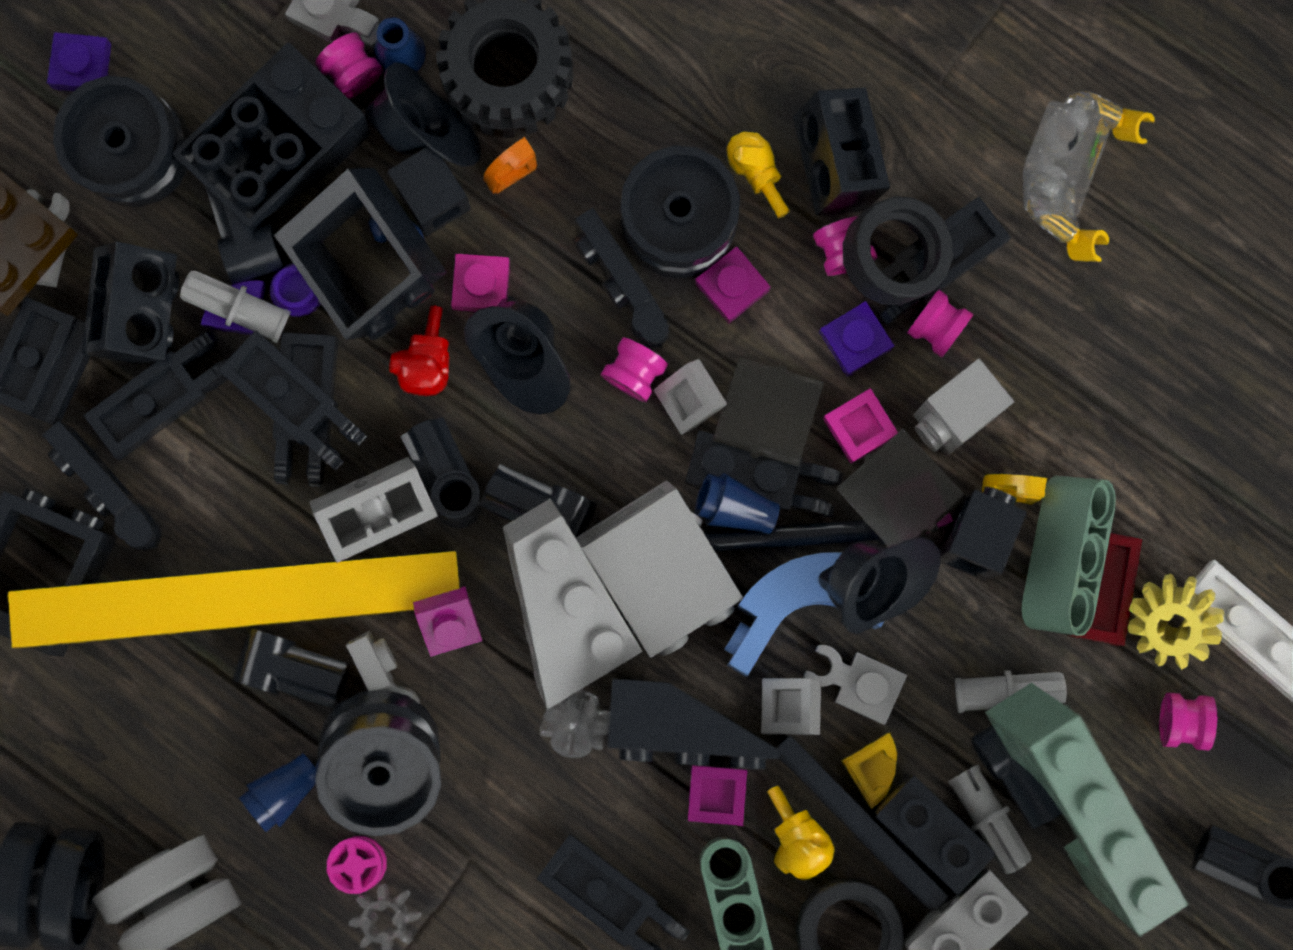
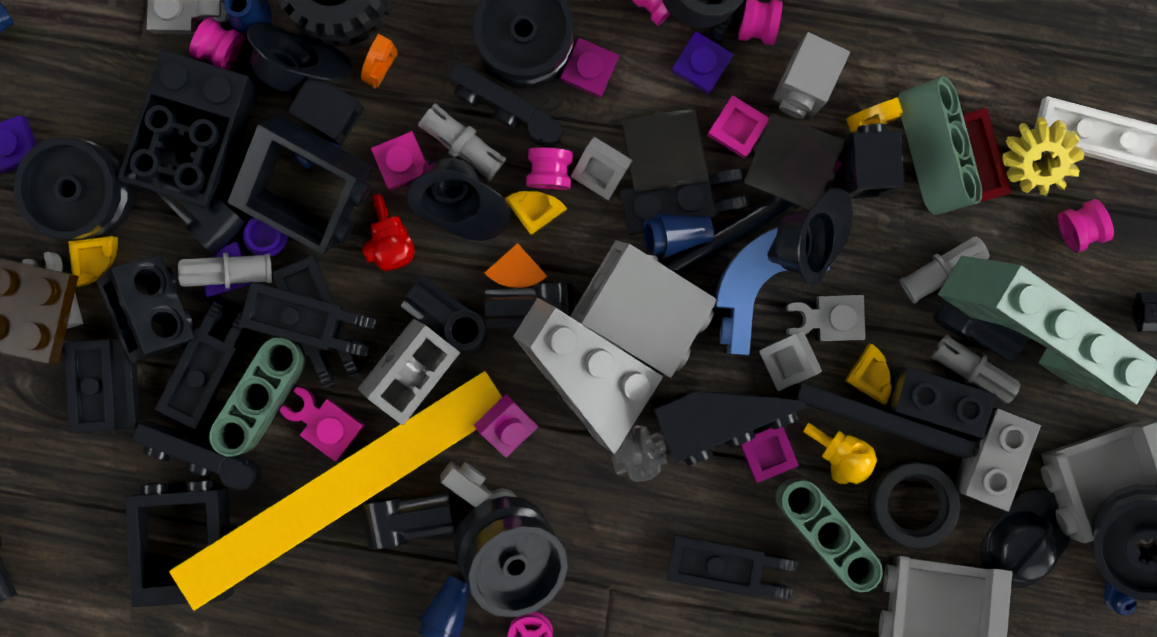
camera: 30 degrees left, 5 degrees up
none -> yellow tile [68,236,118,287]
none -> sand green beam [210,338,307,457]
none -> dark pink plate [280,387,365,462]
none -> light grey pin [418,103,506,181]
none -> orange tile [485,243,548,288]
none -> yellow tile [505,191,567,236]

